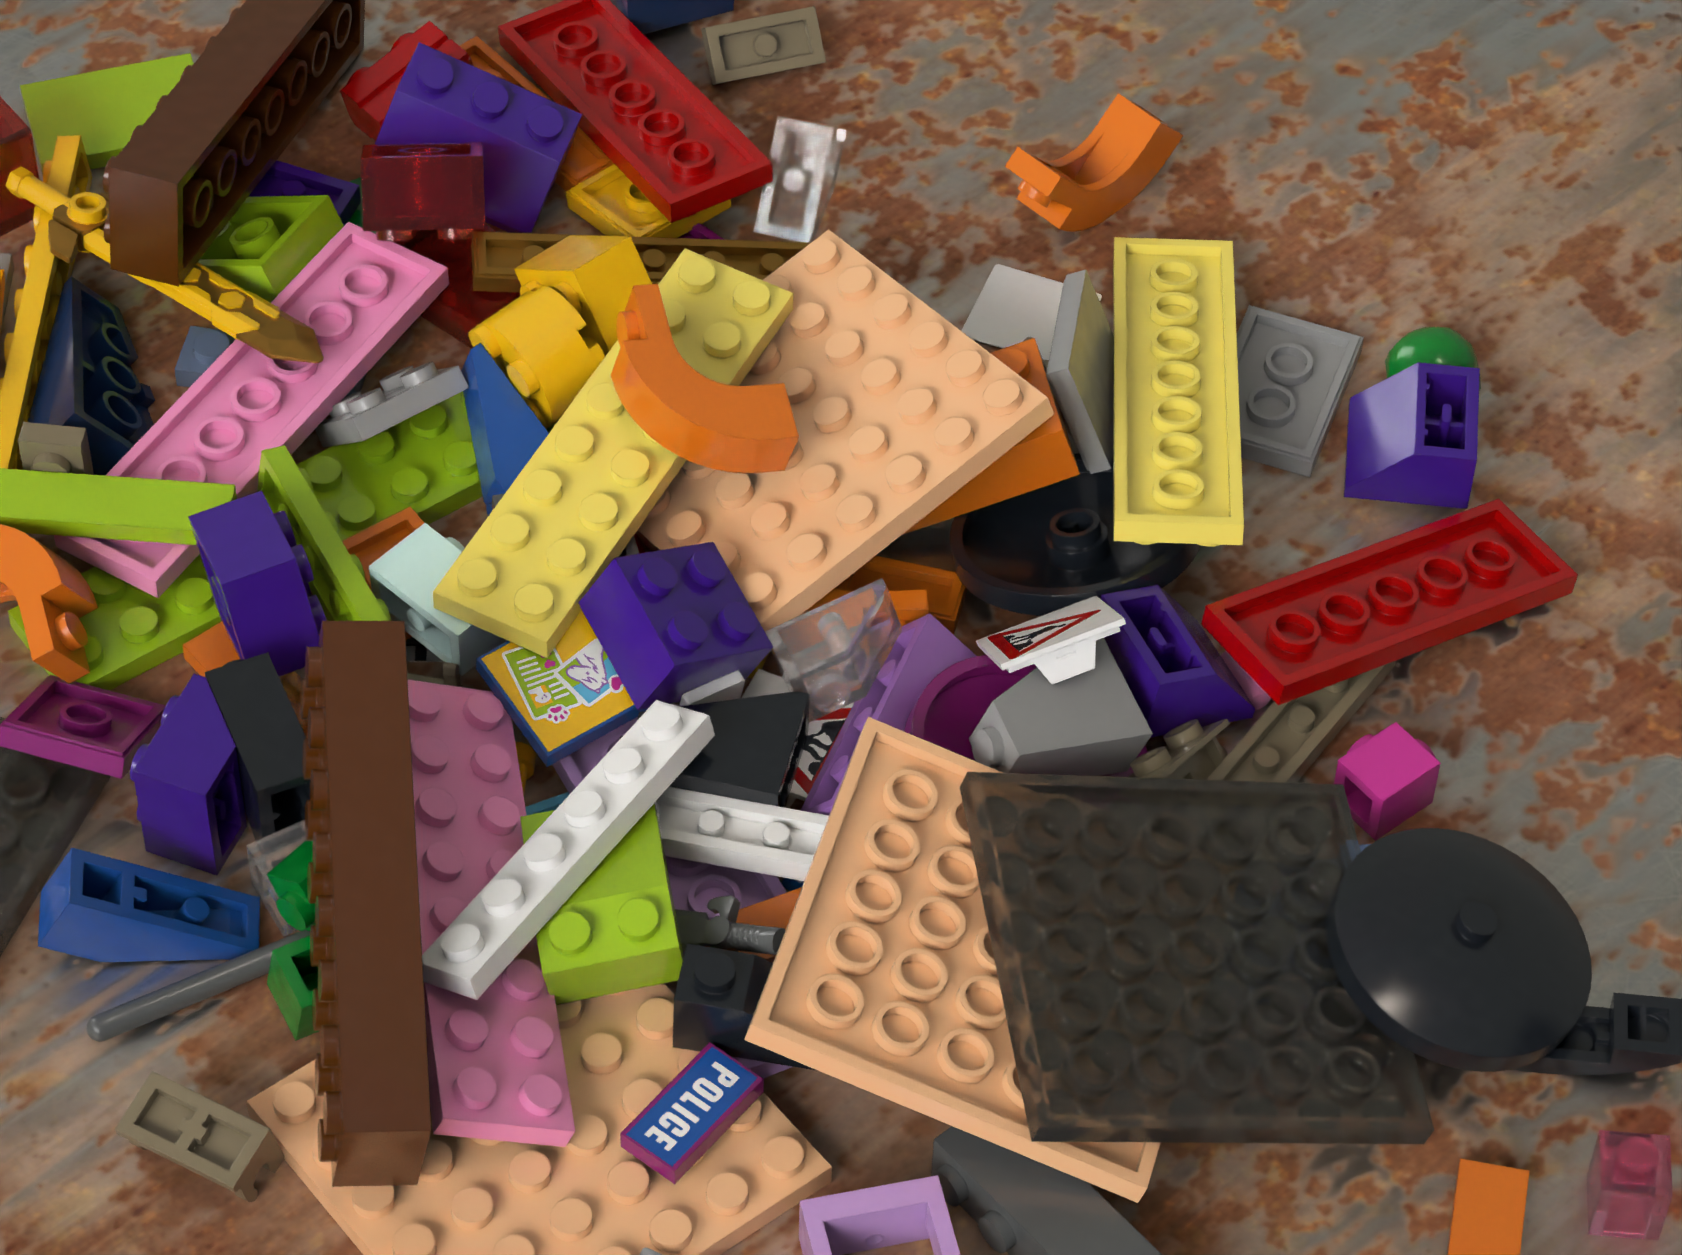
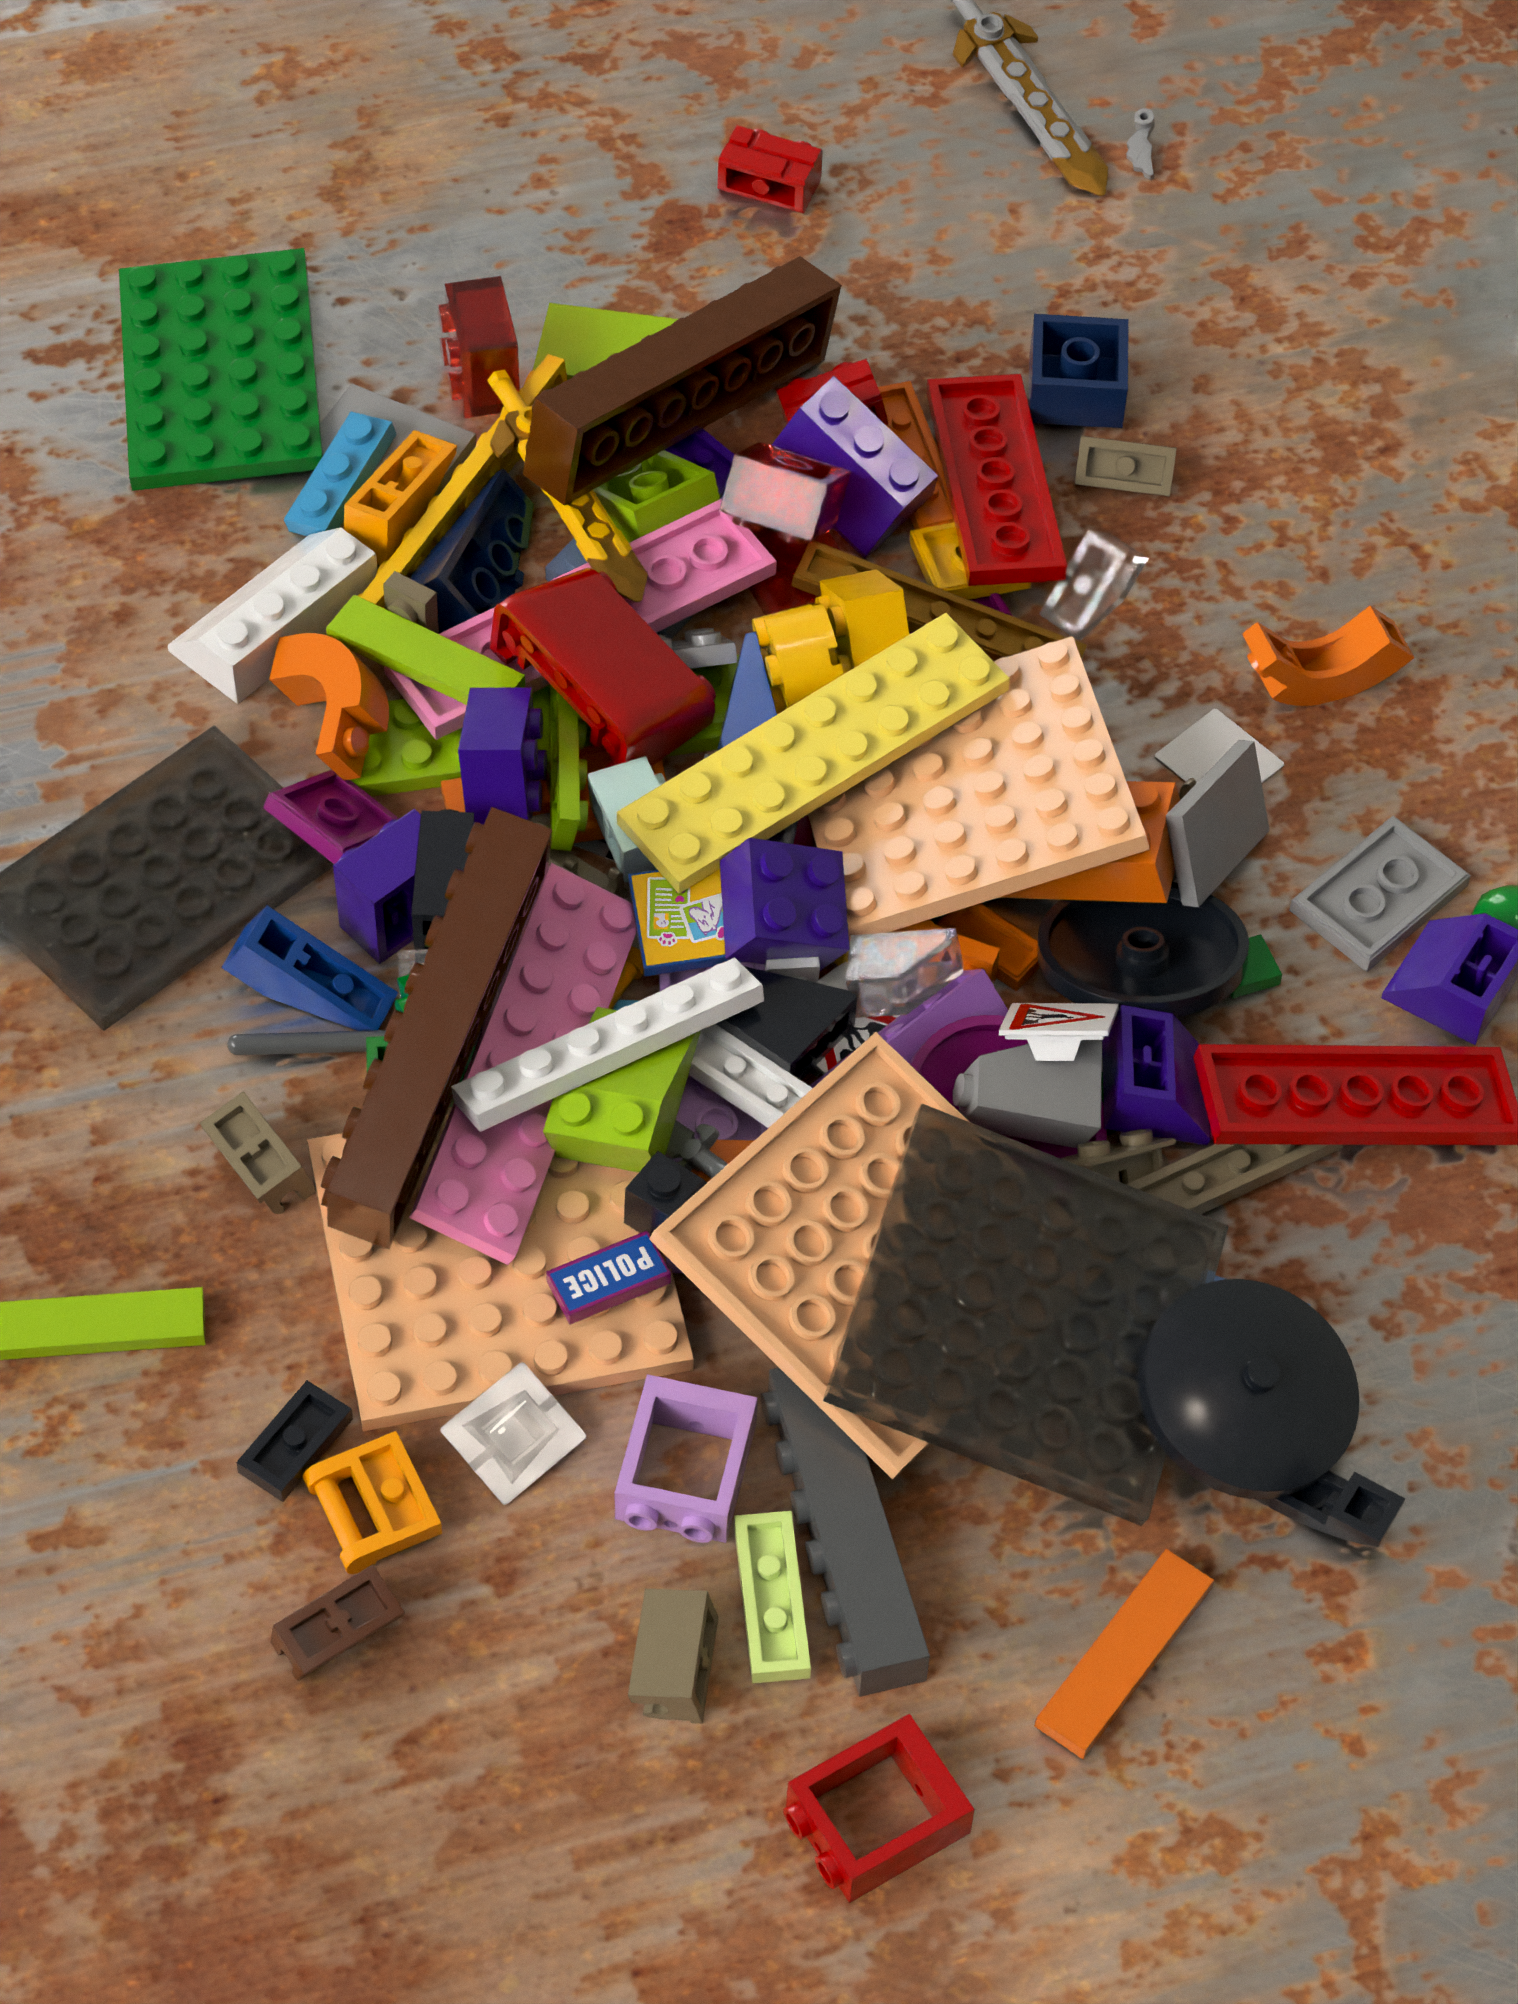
camera: 25 degrees right, 5 degrees up
orange arch [611,284,799,473] -> none
light yellow plate [1113,237,1244,547] -> none
dark pink brick [1331,722,1441,841] -> none
clear pink brick [1587,1130,1673,1240] -> none
none -> red windscreen [490,568,716,769]

